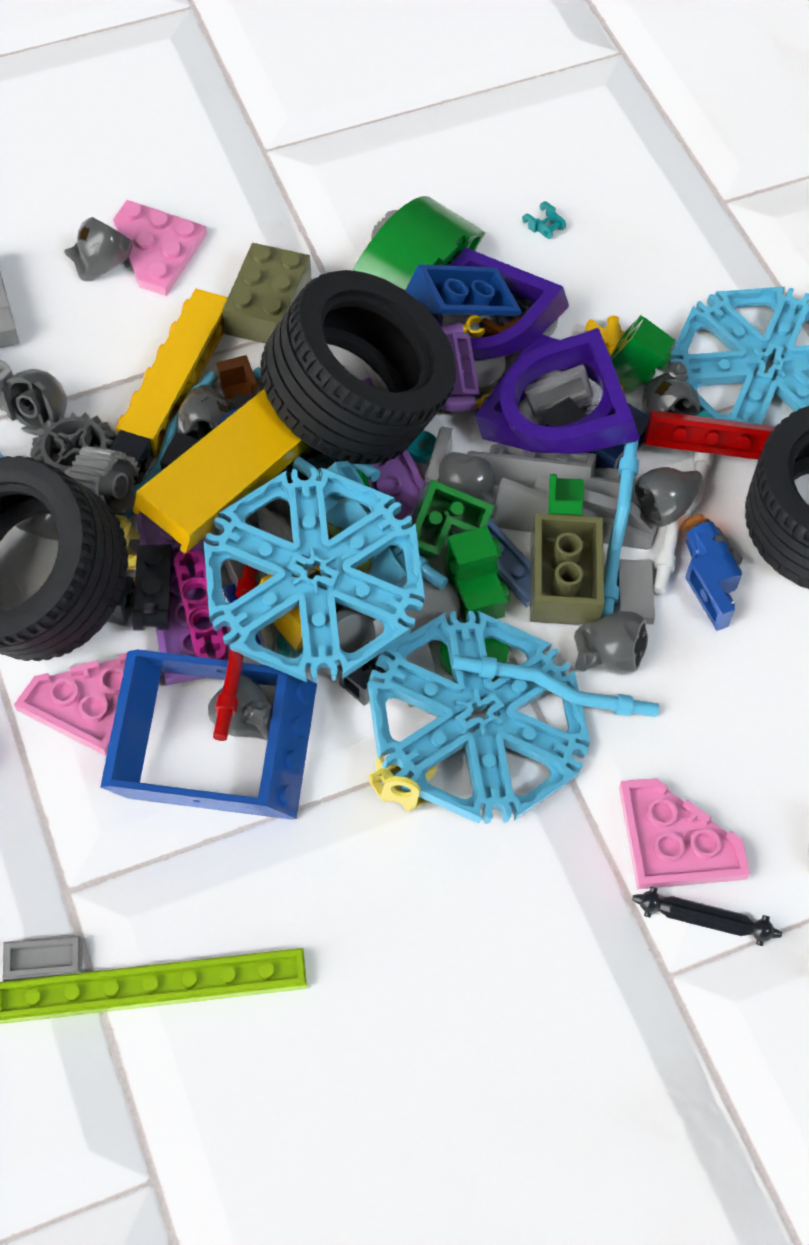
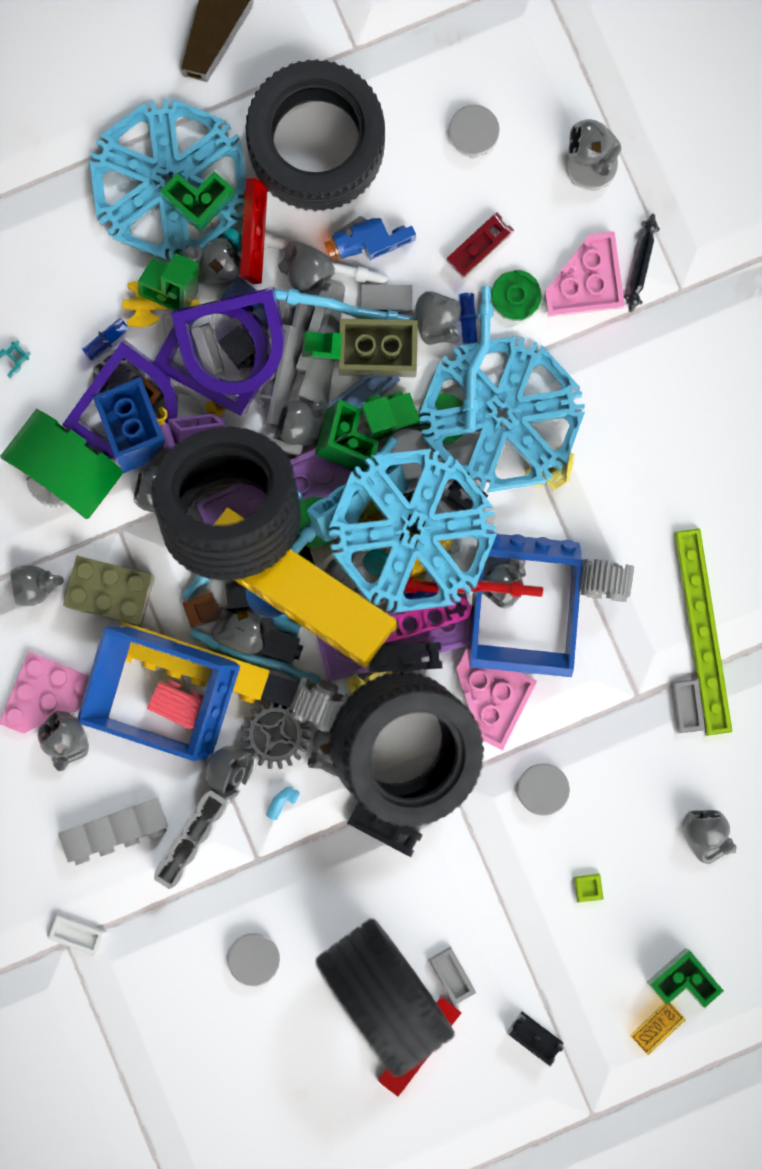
camera: 95 degrees left, 25 degrees up
none -> dark grey piece [10,565,64,607]
none -> blue window [77,626,240,761]
none -> clear blue axle [81,318,129,361]
none -> coral brick [147,679,204,731]
none -> green brick [160,171,235,233]
none -> dark red plate [446,212,515,279]
none -> clear blue axle [458,292,478,344]
none -> green tile [491,270,542,321]
none -> light grey brick [579,559,635,602]

